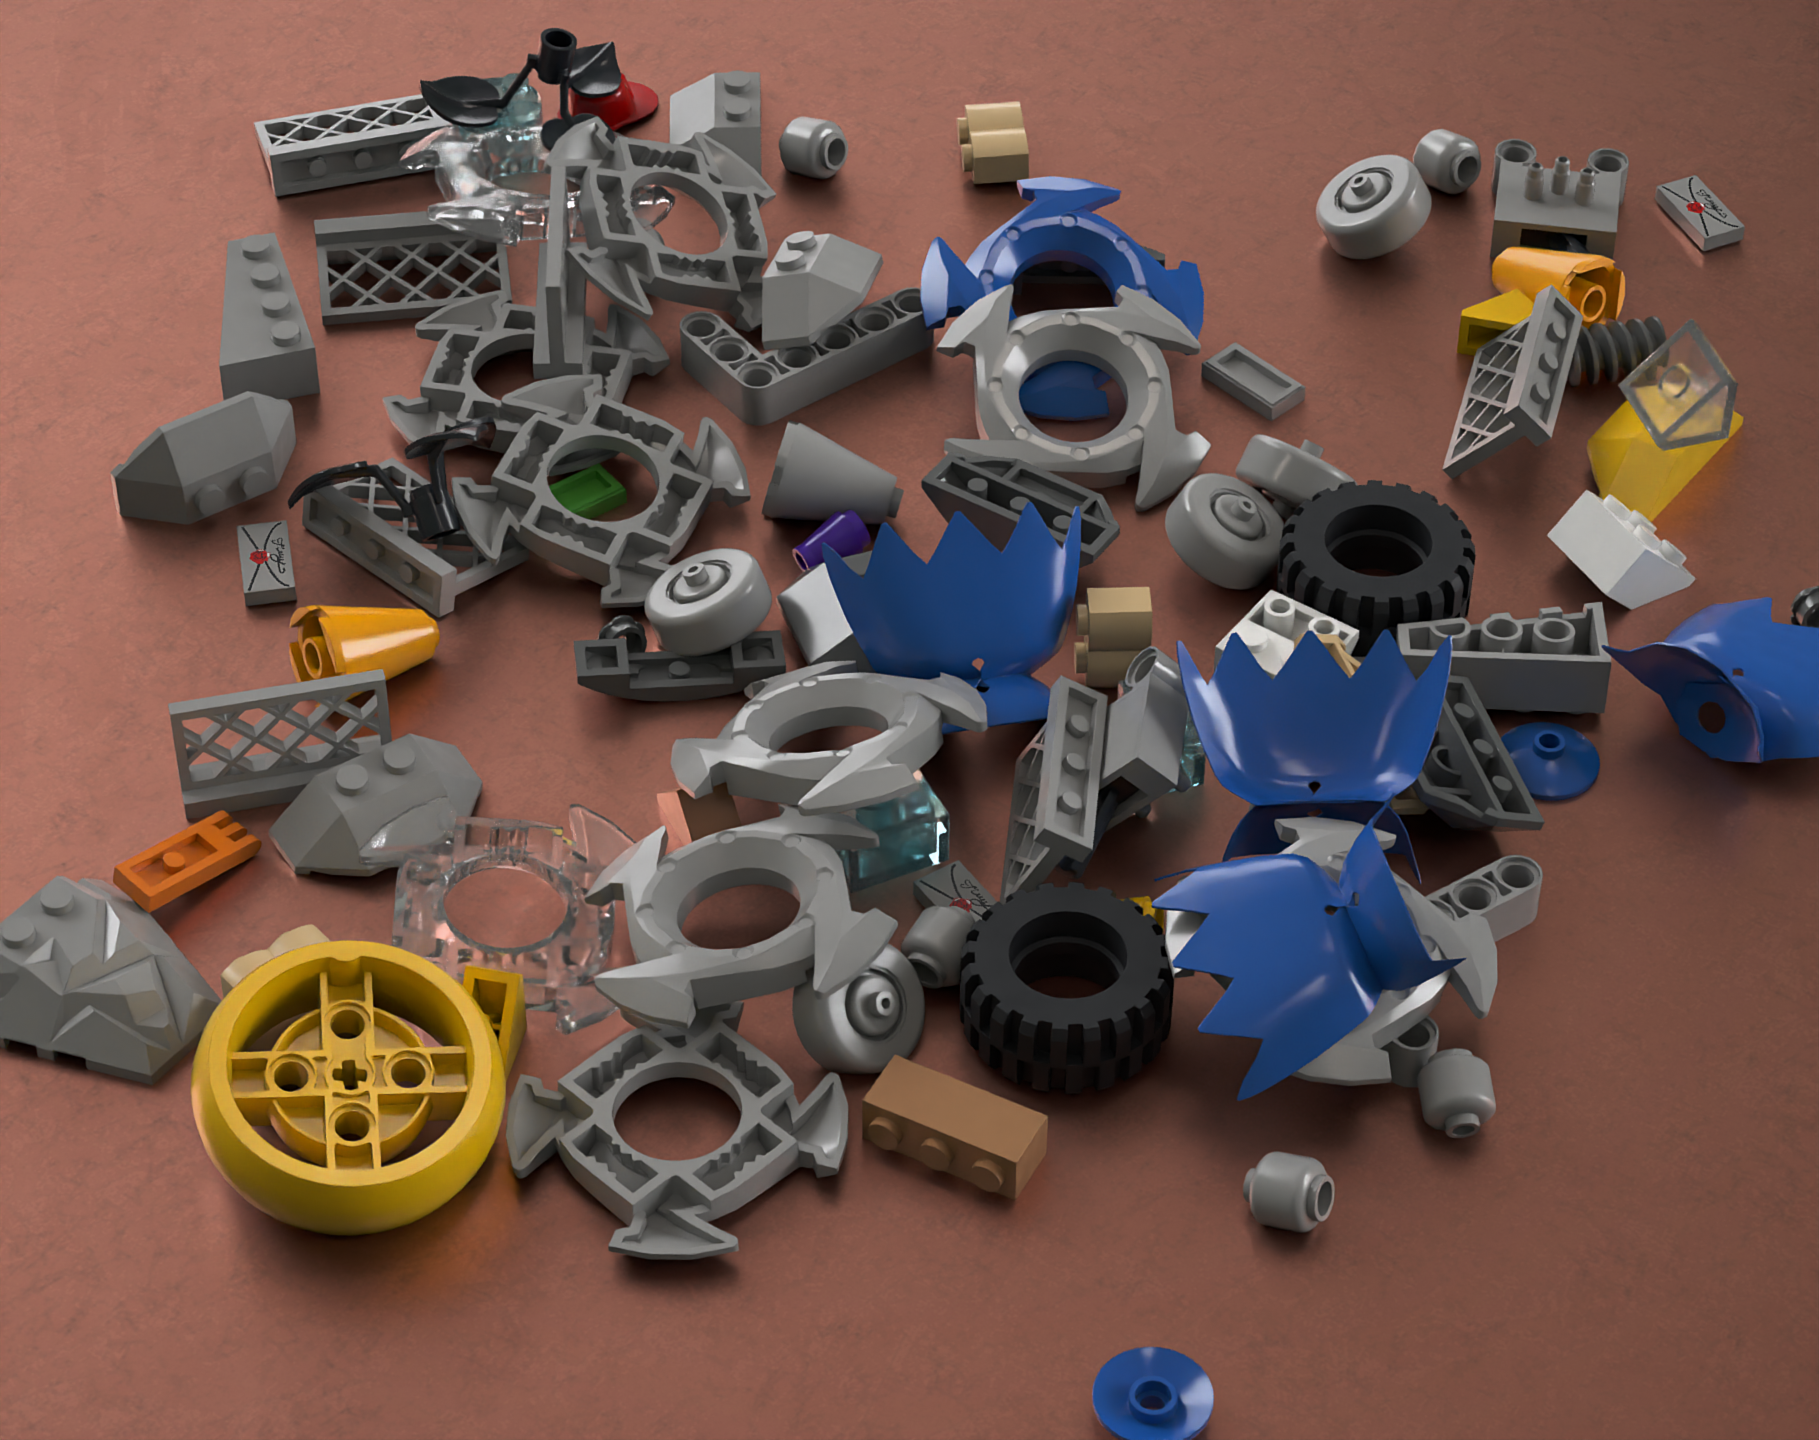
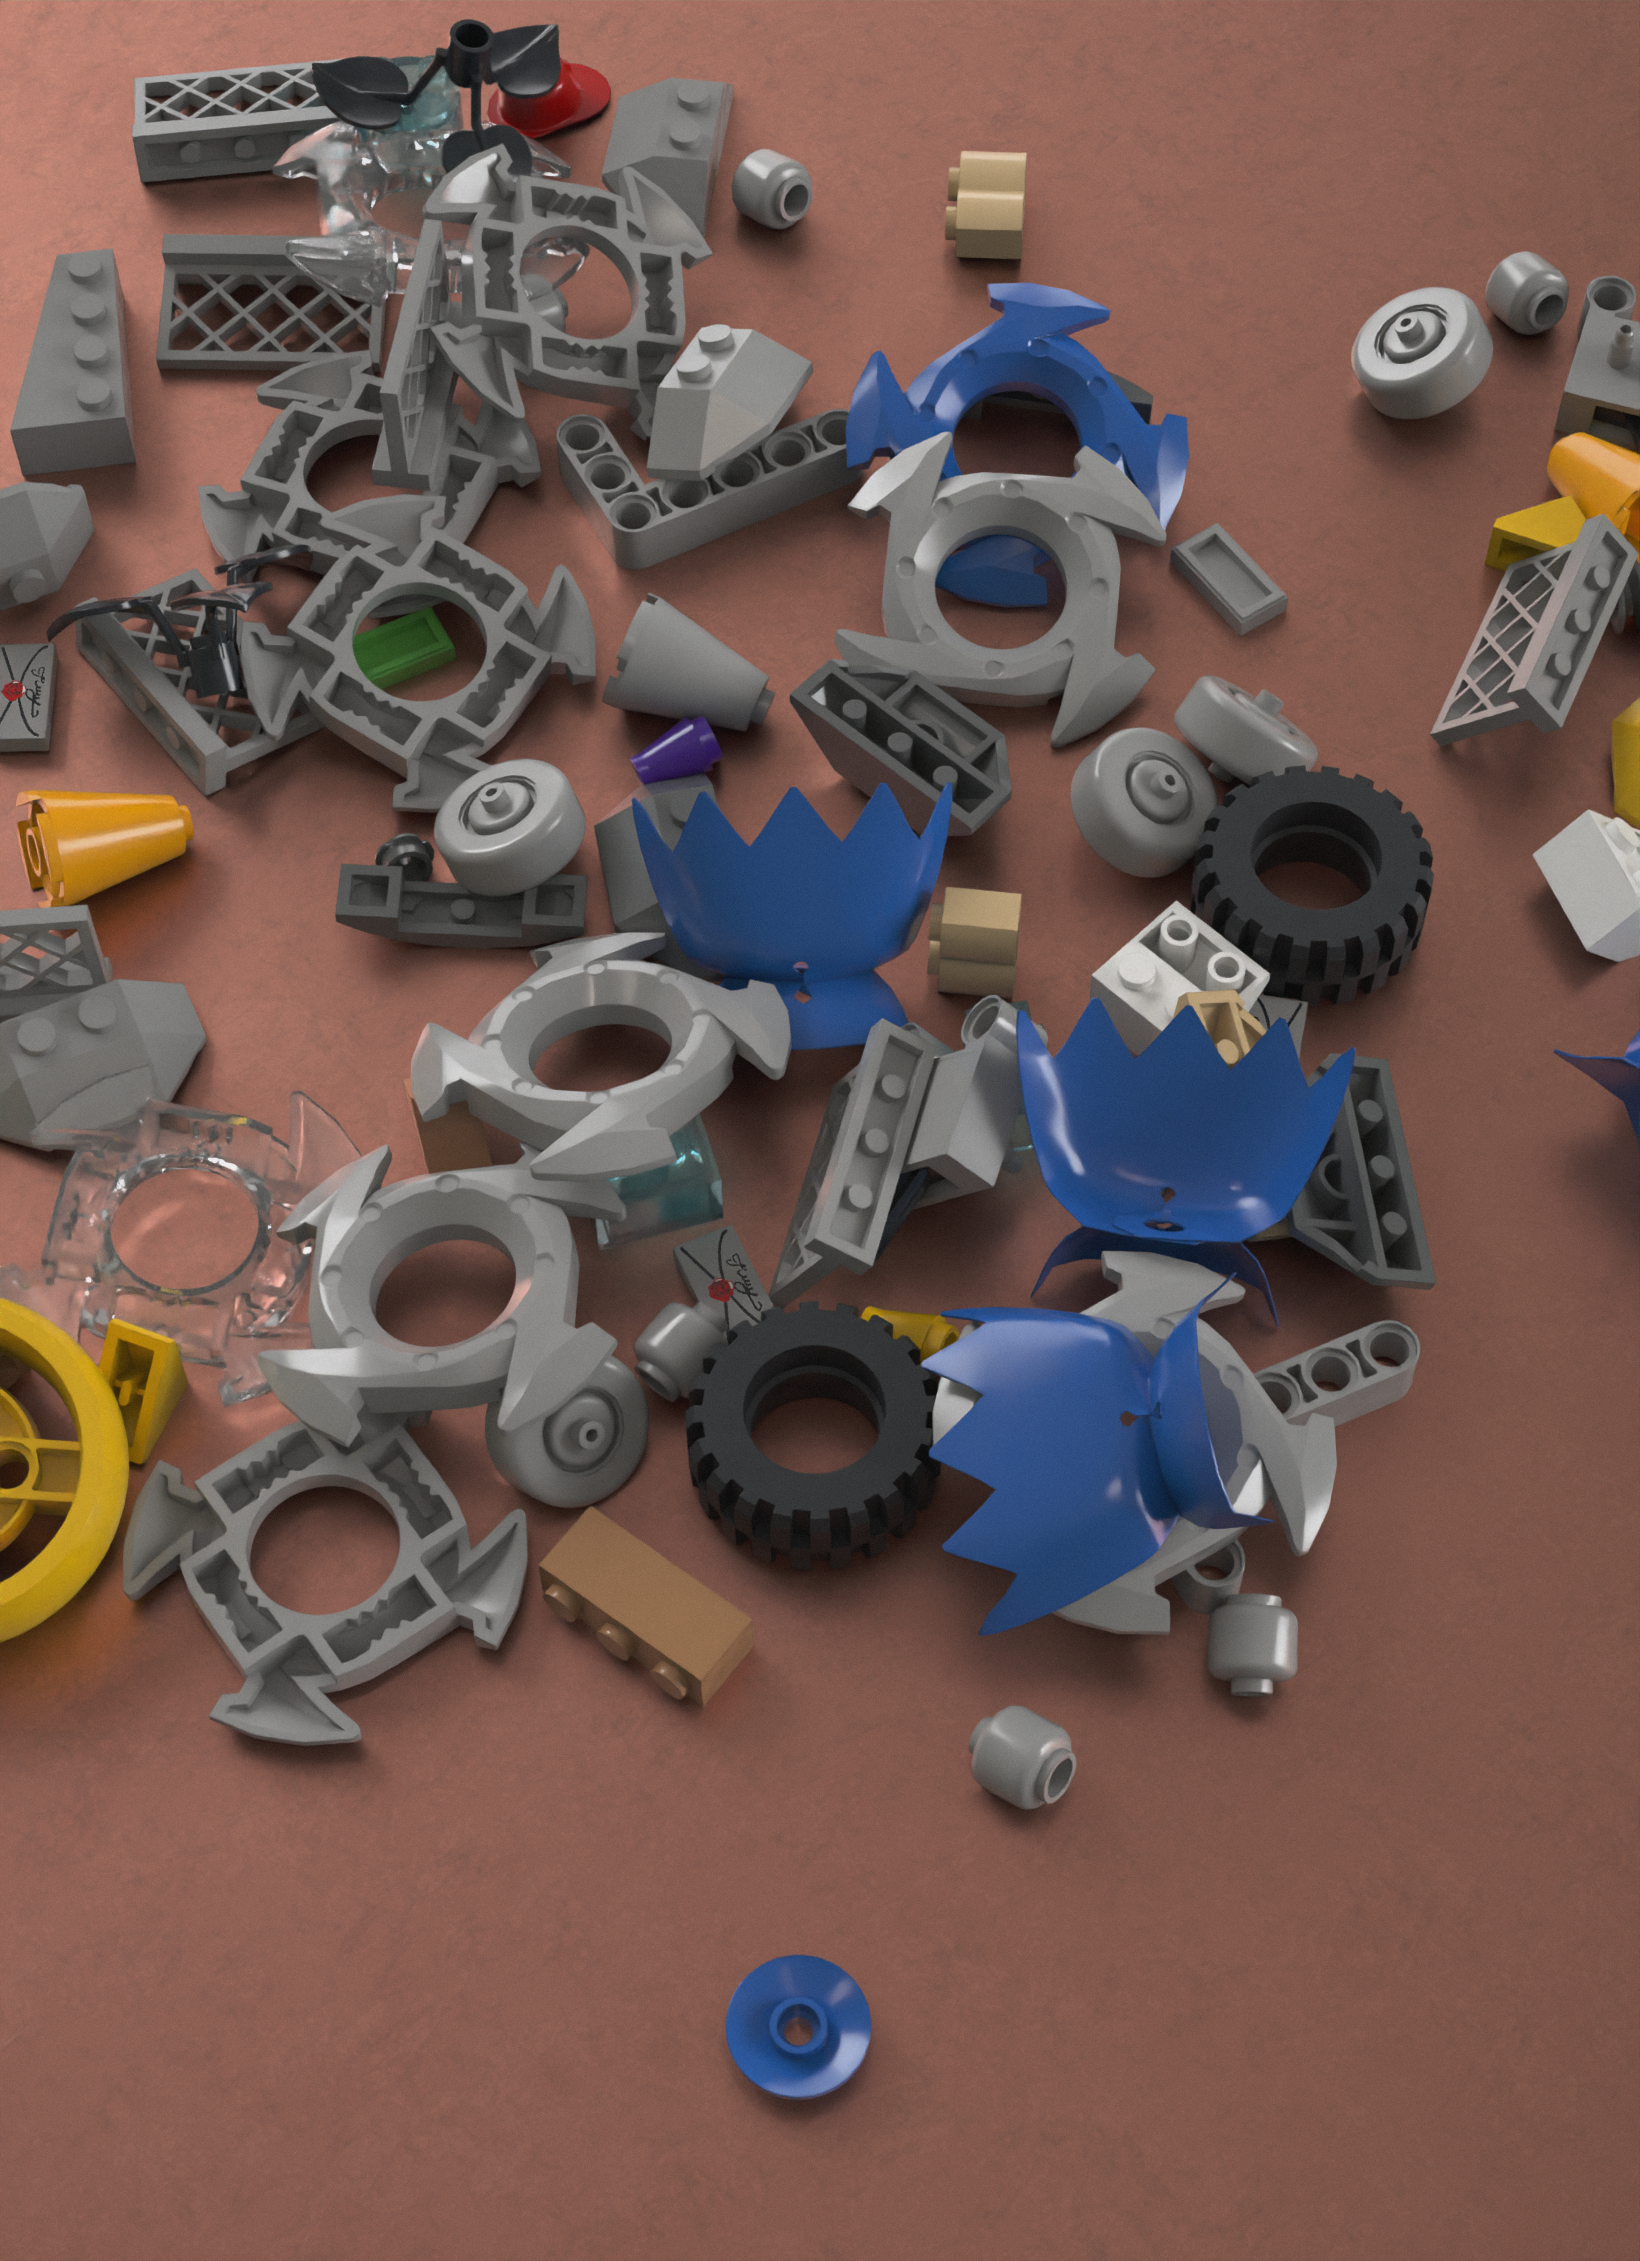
camera: 10 degrees right, 15 degrees up
light grey wedge [1396,602,1612,714] -> none
blue dish [1501,722,1600,801] -> none

